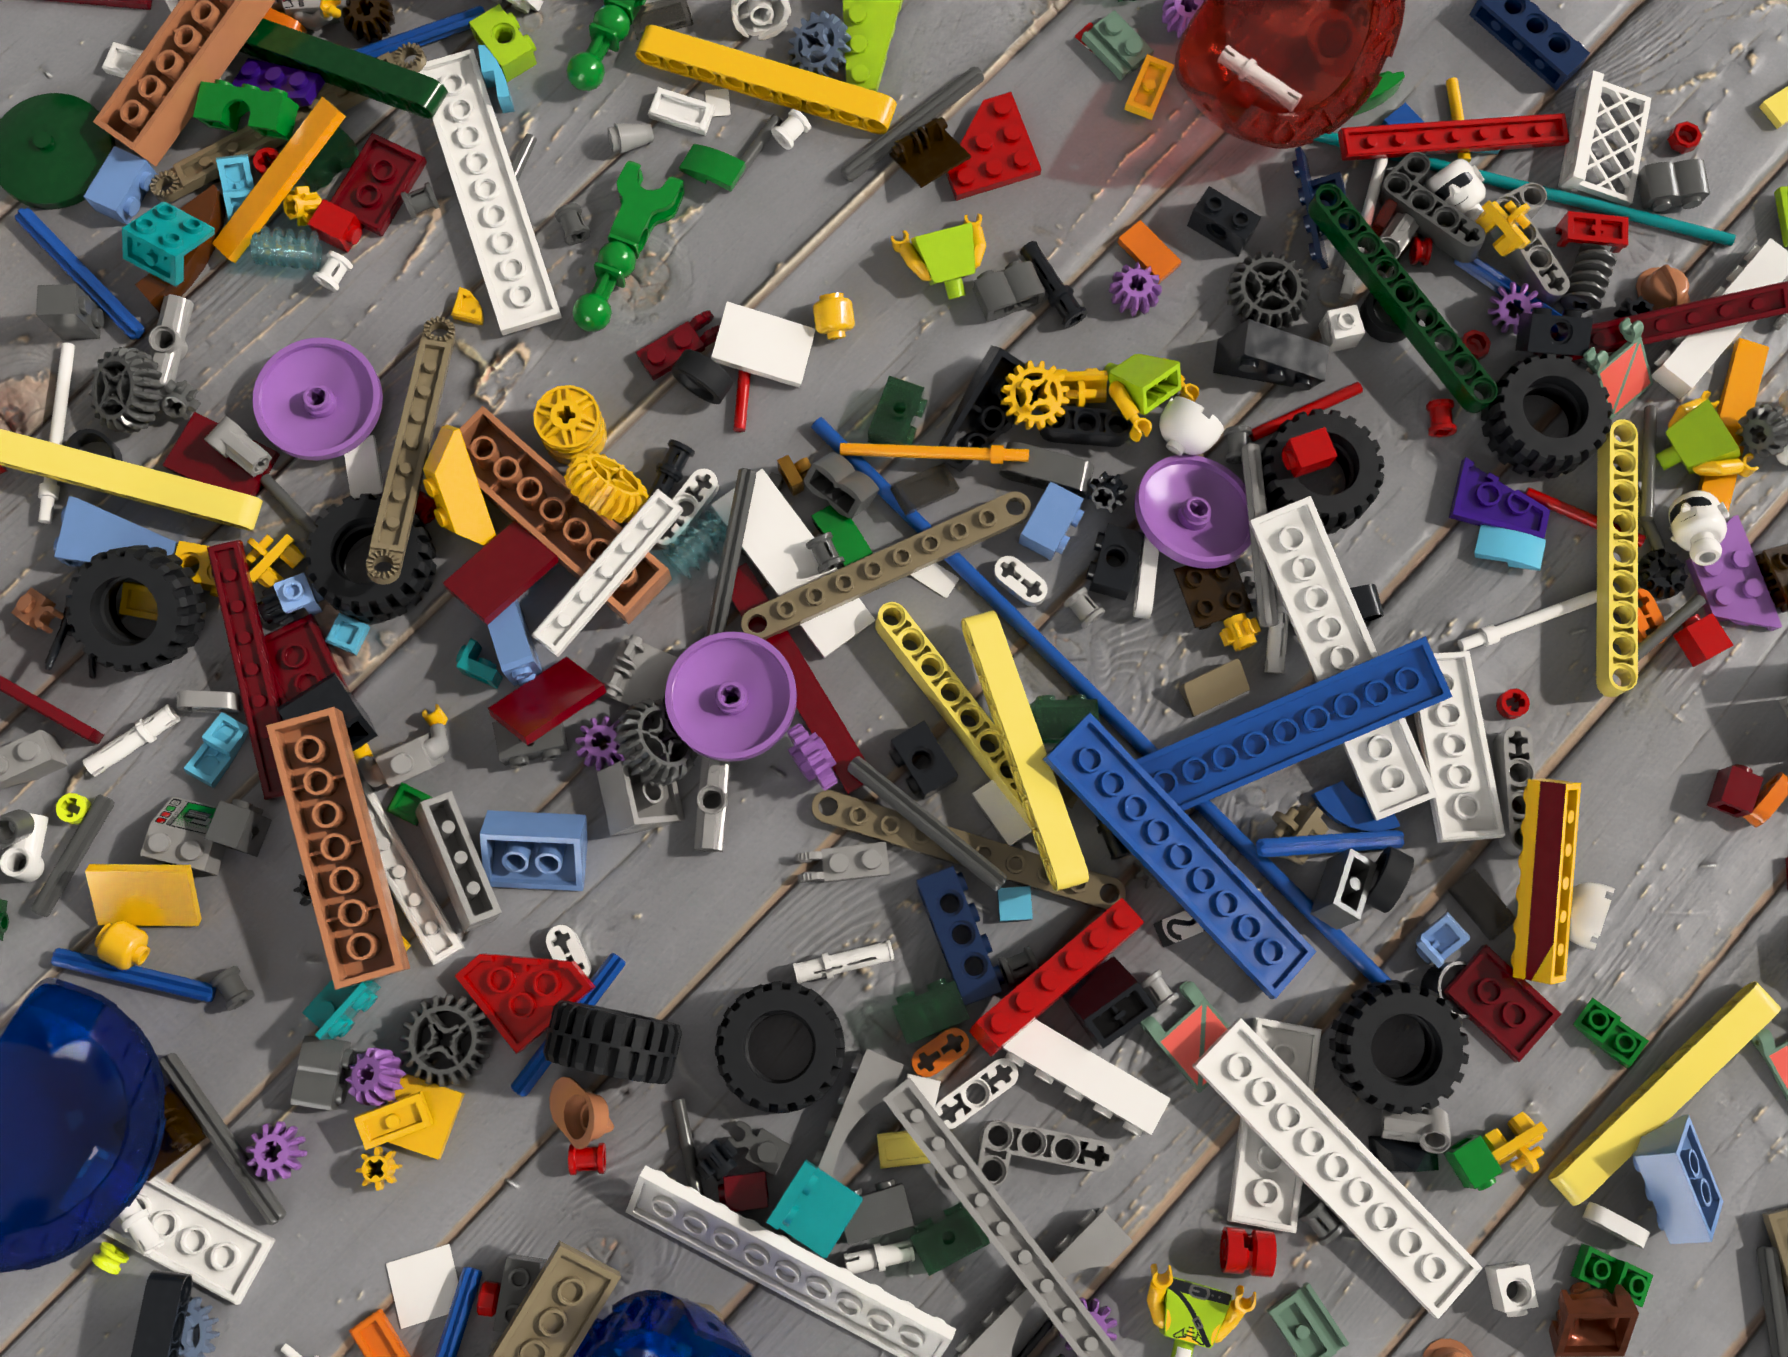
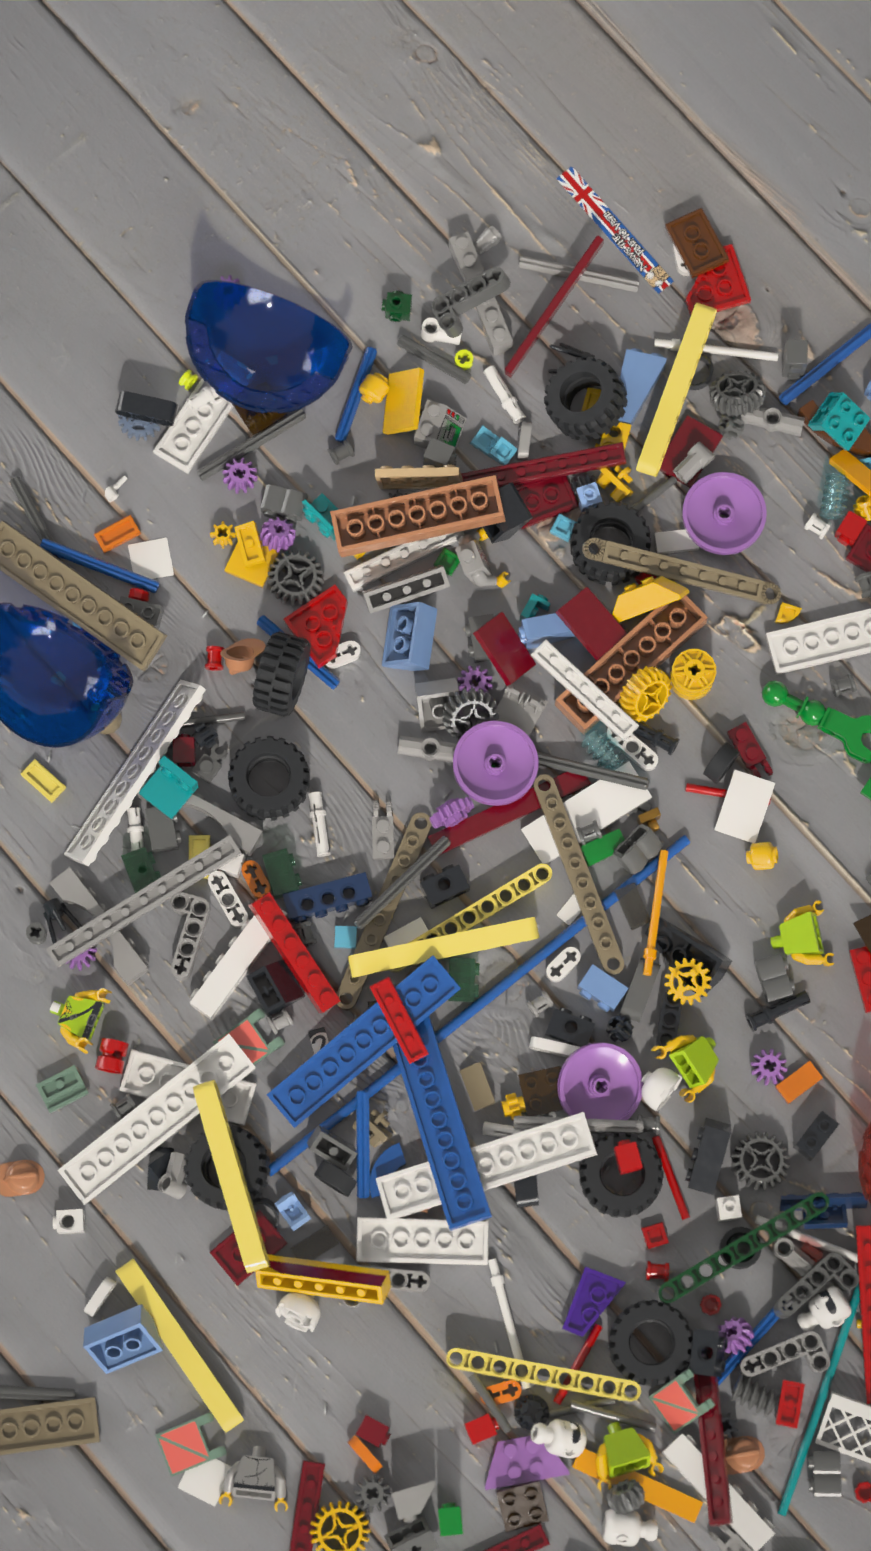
camera: 100 degrees right, 0 degrees up
nougat plate [11,587,64,634] -> none
clear green brick [868,376,928,445] -> none
yellow hips [1050,368,1108,407] -> none
red bush [1409,237,1432,266] -> none
green brick [1443,1134,1503,1191] -> none
medium azure slope [1474,525,1546,571] -> none
yellow hips [1475,200,1531,256] -> none
yellow hips [1483,1111,1548,1174] -> none
red bush [1496,688,1530,720] -> none
copper brick [1549,1282,1639,1357] -> none
green slope [1570,1243,1653,1308] -> none
green slope [1573,997,1649,1069] -> none
none -> light yellow beam [193,1079,270,1273]
none -> red tile [369,976,429,1064]
none -> tan plate [375,465,463,489]
none -> red tile [641,1222,669,1249]

